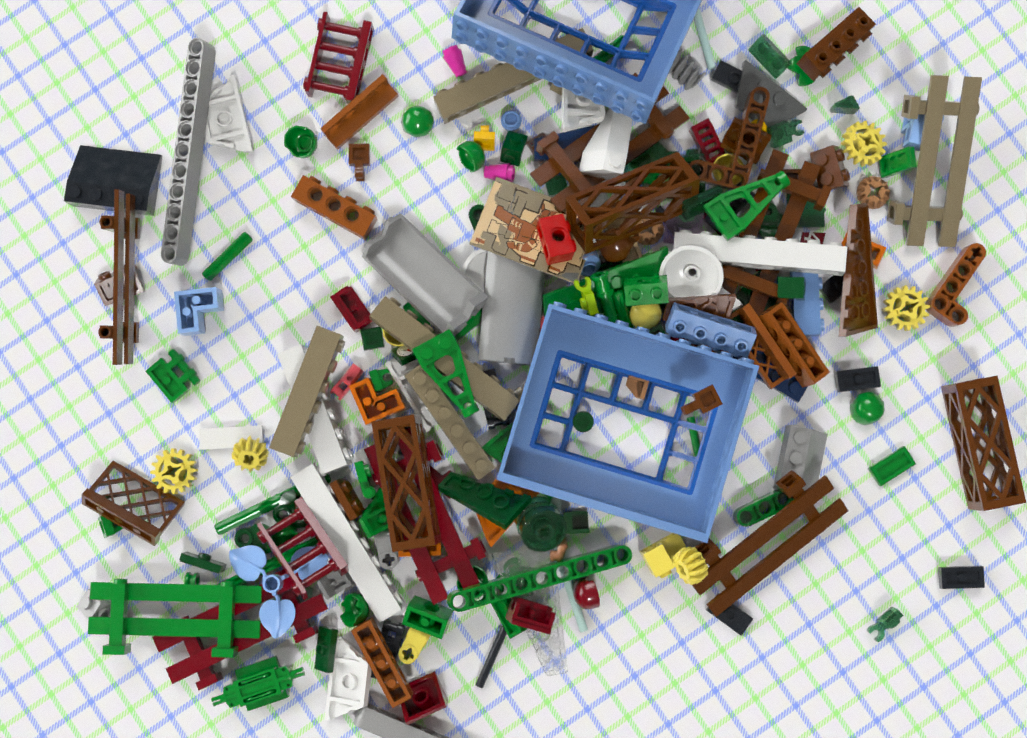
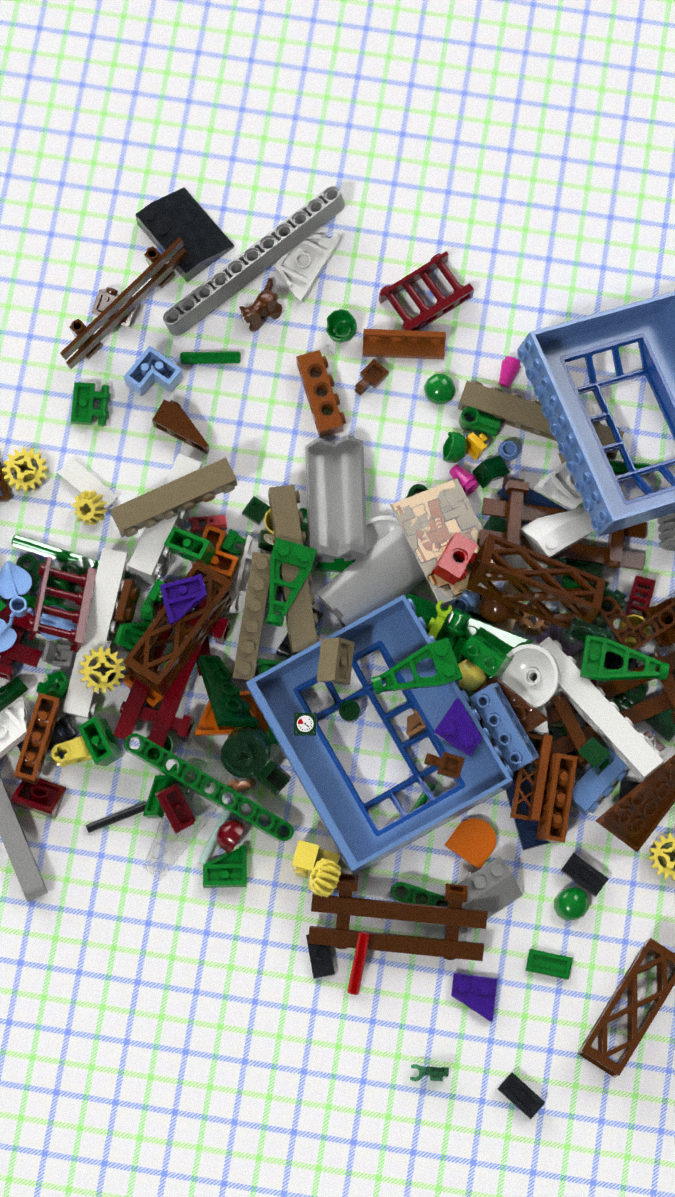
camera: 40 degrees right, 10 degrees down
dark red hinge [330,286,373,333] -> none
none -> light yellow gear [78,647,125,694]
none -> reddish brown slope [152,399,209,454]
none -> dark purple wing [160,574,208,626]
none -> green brick [164,526,217,566]
none -> green wing [203,845,247,888]
none -> reddish brown animal [239,278,282,332]
none -> tile [294,713,317,736]
none -> dark tan panel [317,637,355,685]
none -> red axle [347,932,370,995]
none -> green plate [370,637,463,694]
none -> dark purple wing [433,698,482,757]
none -> orange tile [444,818,496,870]
none -> dark purple wing [451,973,497,1022]
none -> green piece [459,407,501,437]

